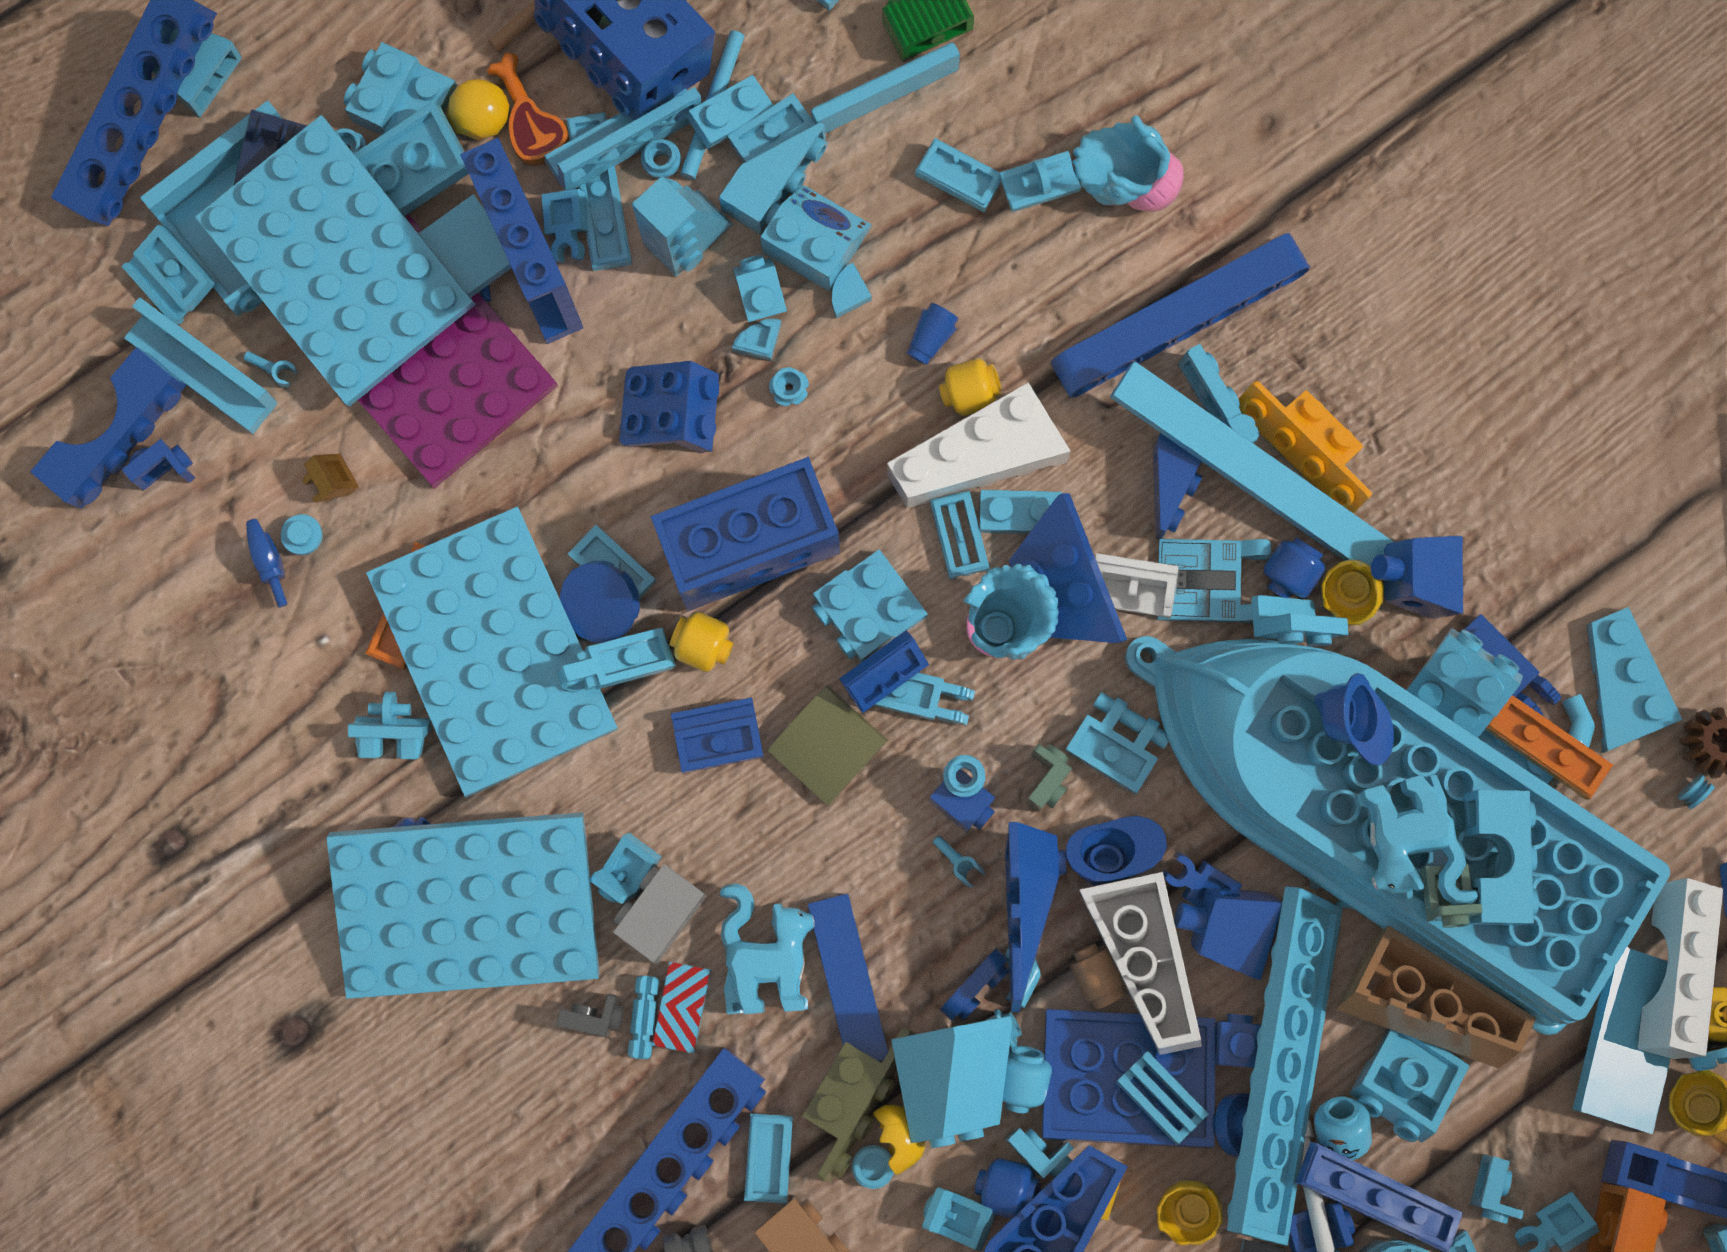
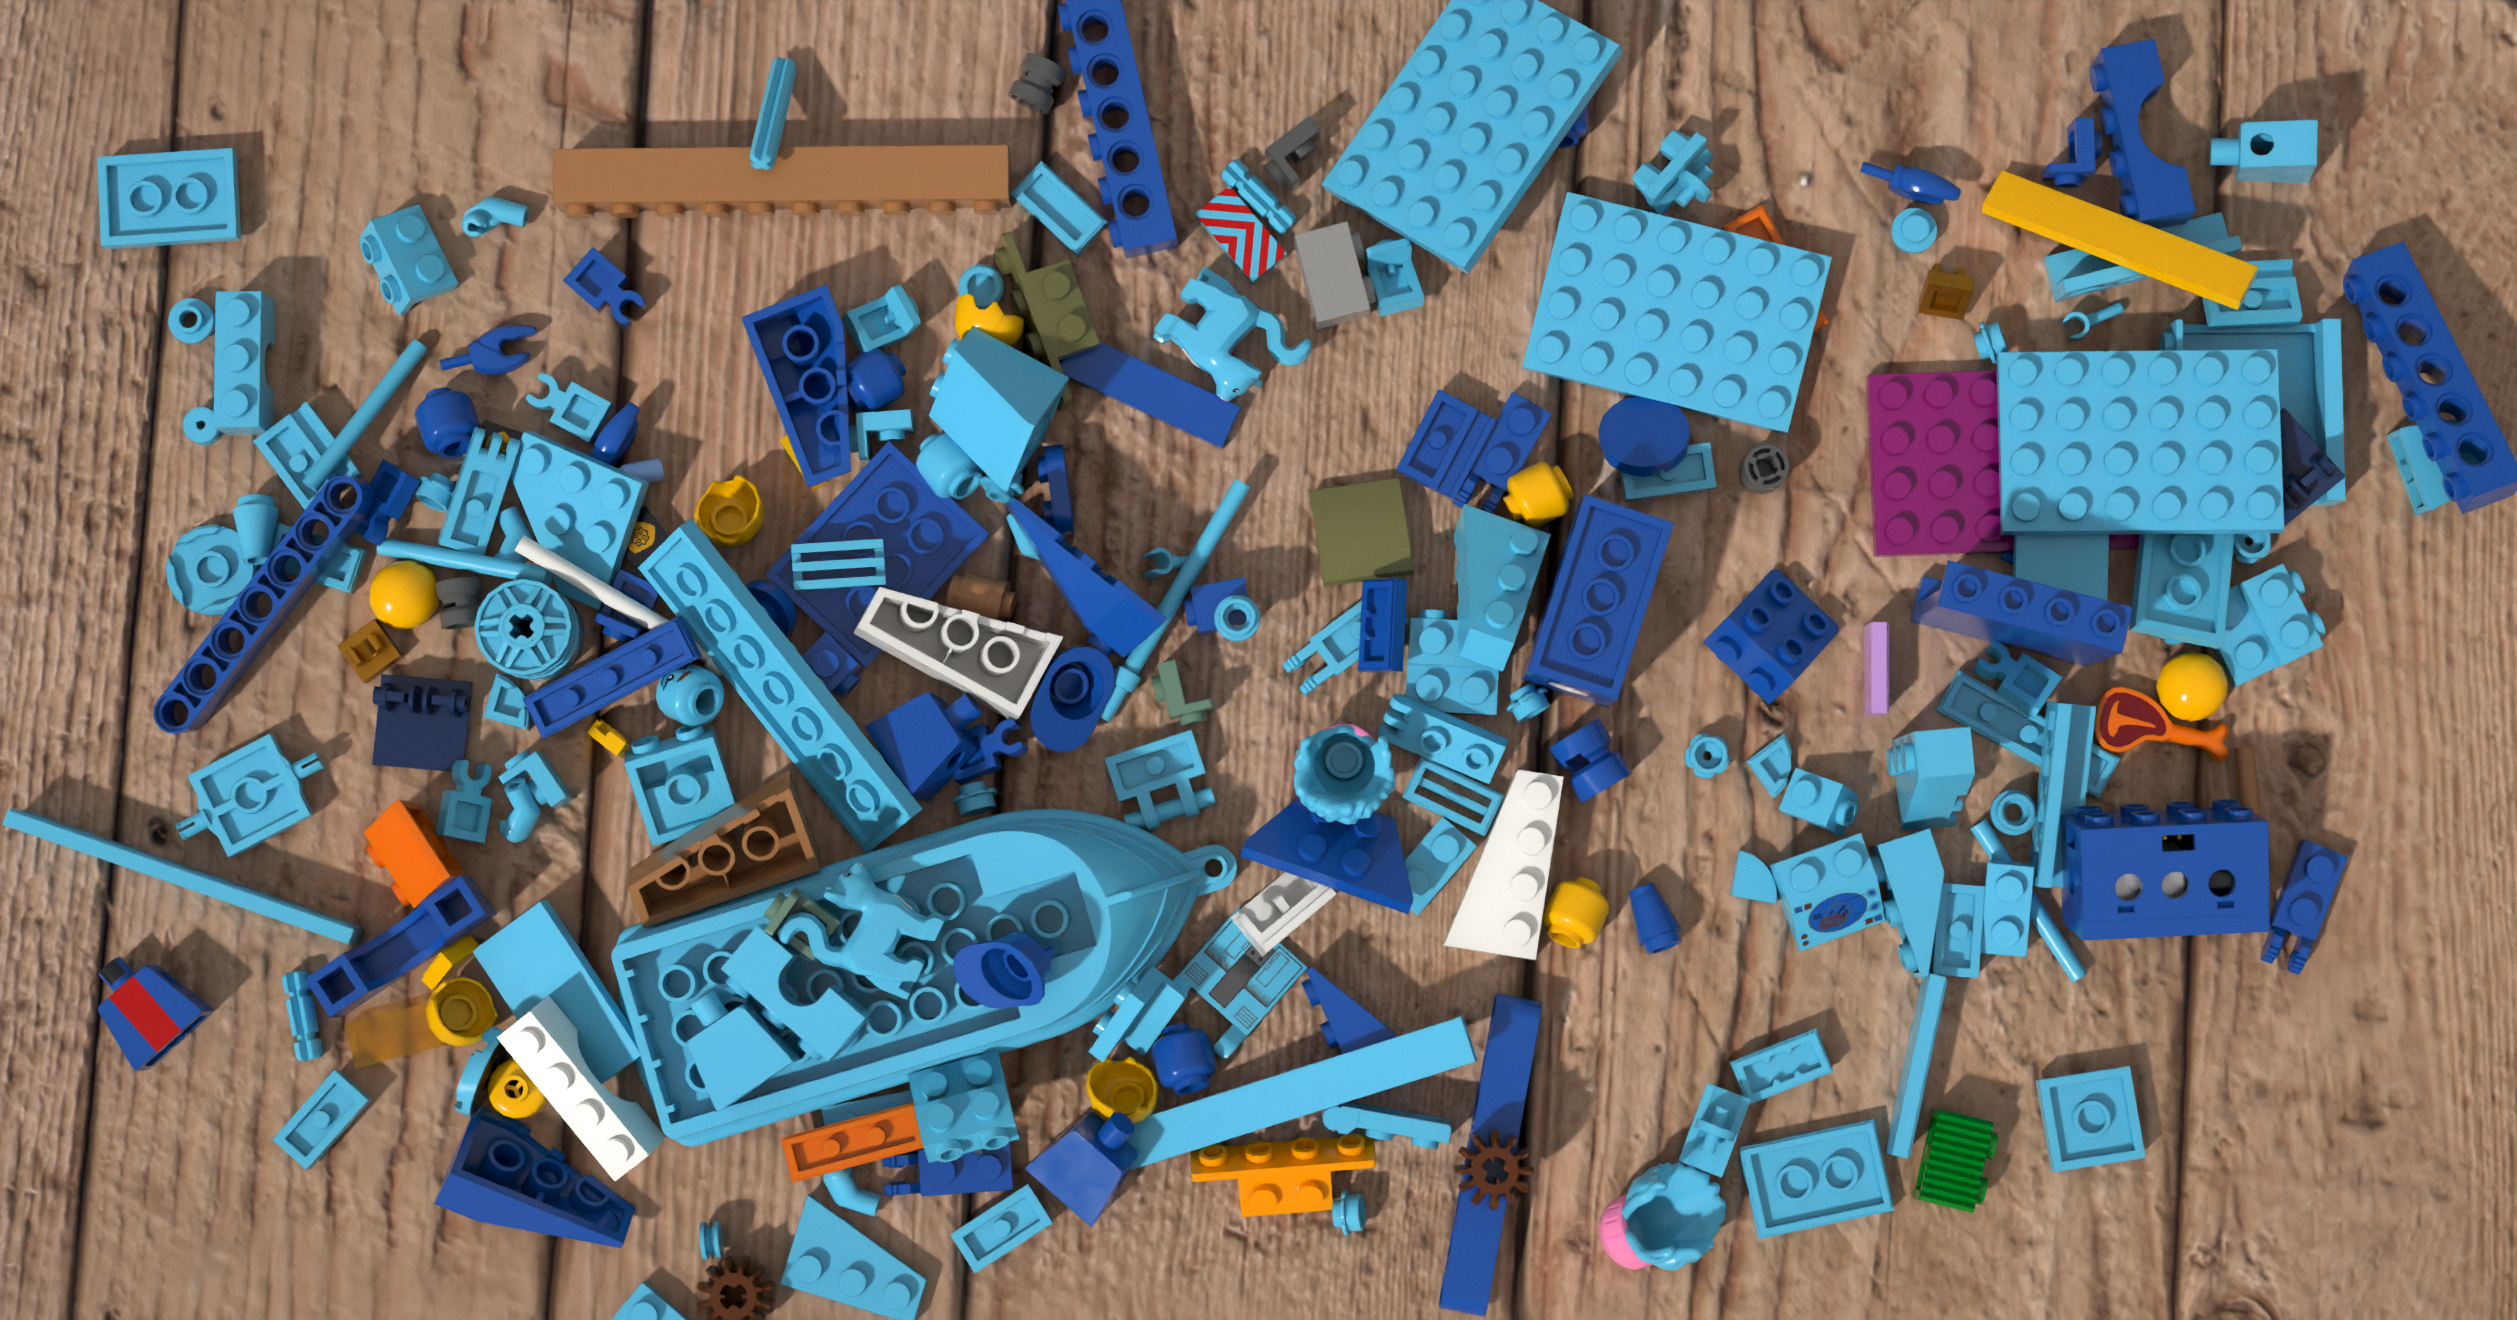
camera: 130 degrees right, 5 degrees up
medium azure hinge [556,627,676,690] -> none
none -> yellow tile [421,935,480,991]
none -> medium azure arm [499,778,541,843]
none -> yellow tile [587,719,632,758]
none -> medium azure torso [687,990,800,1112]
none -> medium azure plate [950,1183,1054,1273]
none -> medium azure plate [953,781,997,817]
none -> medium azure bar [1100,479,1251,722]
none -> medium azure plate [1332,1190,1366,1236]
none -> medium azure hinge [1376,694,1508,784]
none -> blue hinge [1453,392,1552,513]
none -> medium azure wedge [1453,504,1551,672]
none -> reddish brown gear [1454,1129,1534,1210]
none -> medium azure plate [1507,683,1550,723]
none -> blue wheel [1548,718,1632,803]
none -> medium azure tile [1737,1119,1894,1239]
none -> dark grey wheel [1738,444,1790,495]
none -> lavender tile [1864,622,1889,717]
none -> medium azure plate [1973,321,2009,364]
none -> yellow tile [1982,170,2258,310]
none -> medium azure torso [2209,120,2318,183]

